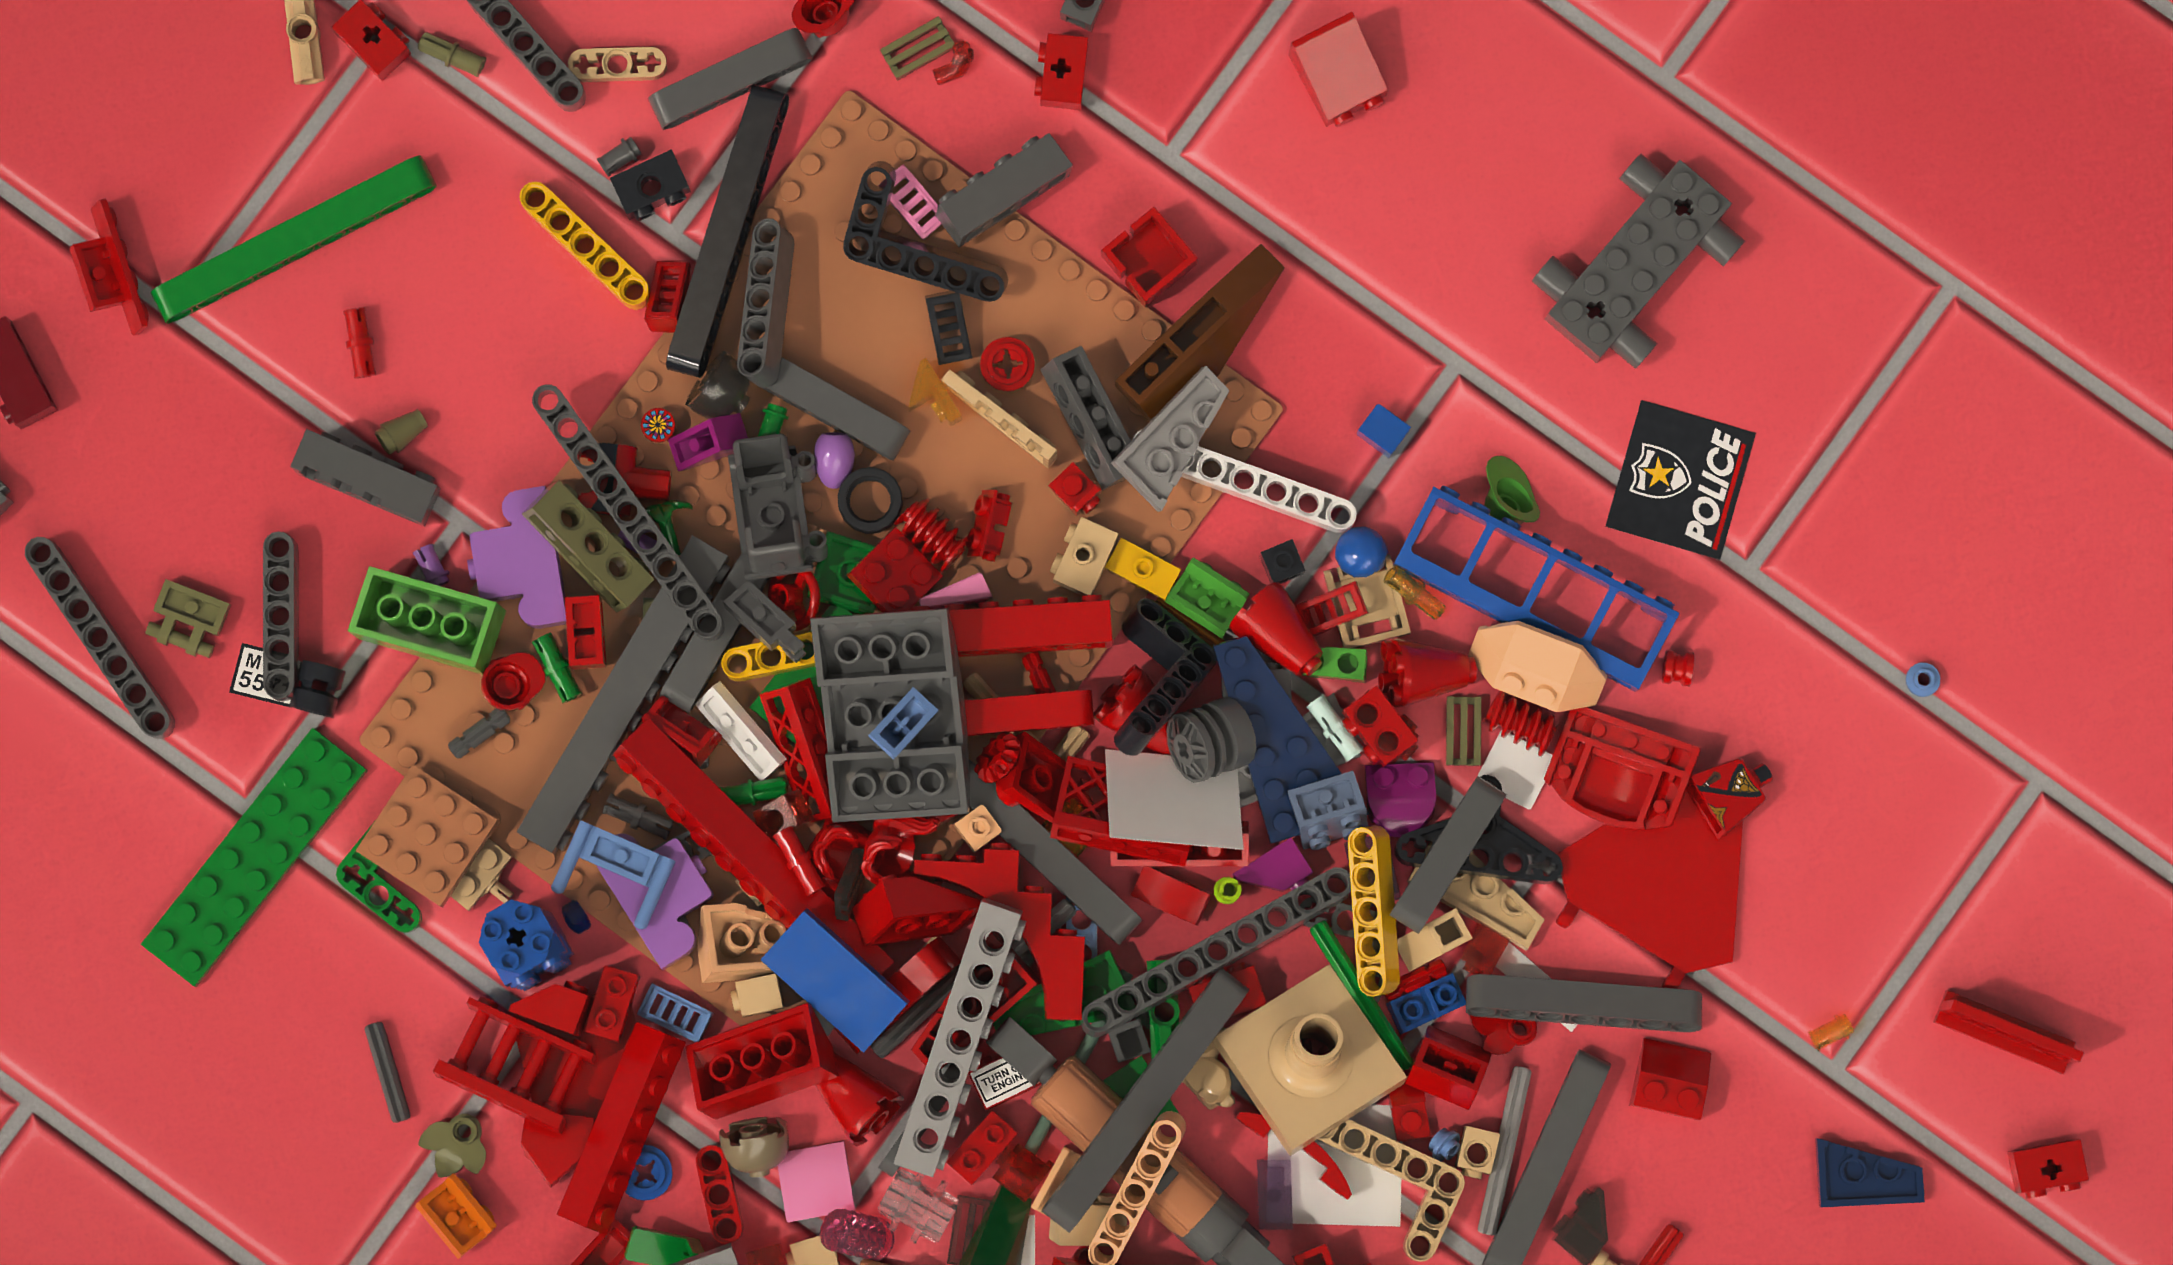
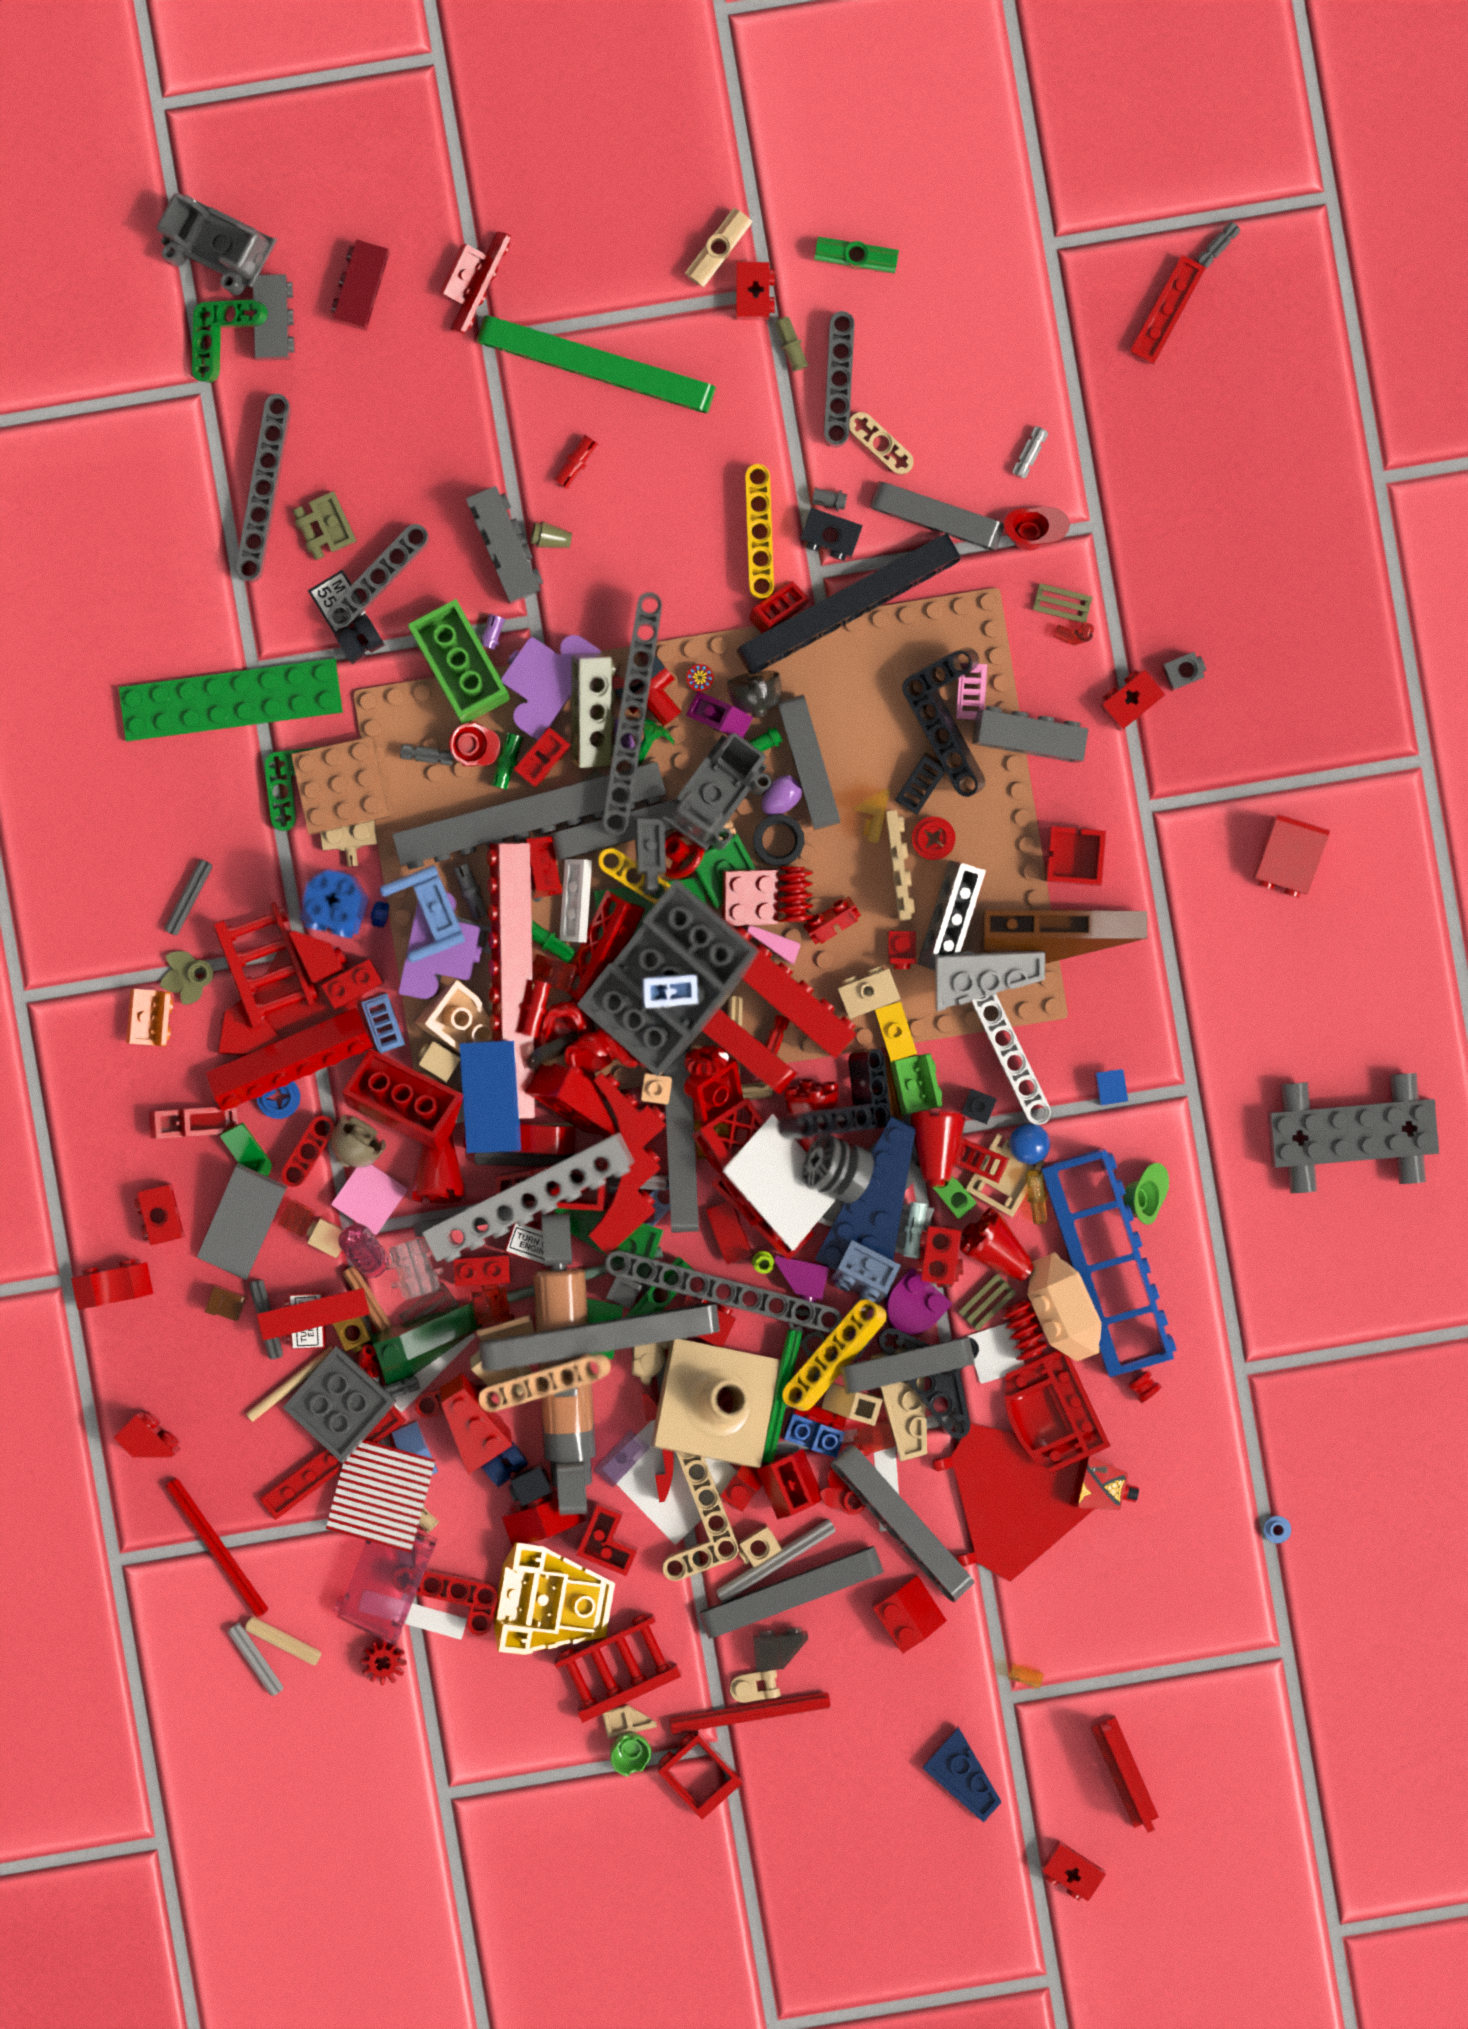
camera: 50 degrees right, 5 degrees up
dark grey beam [737,218,795,388] -> none
medium blue plate [1428,1128,1460,1161] -> none
black sticker [1605,400,1756,560] -> none

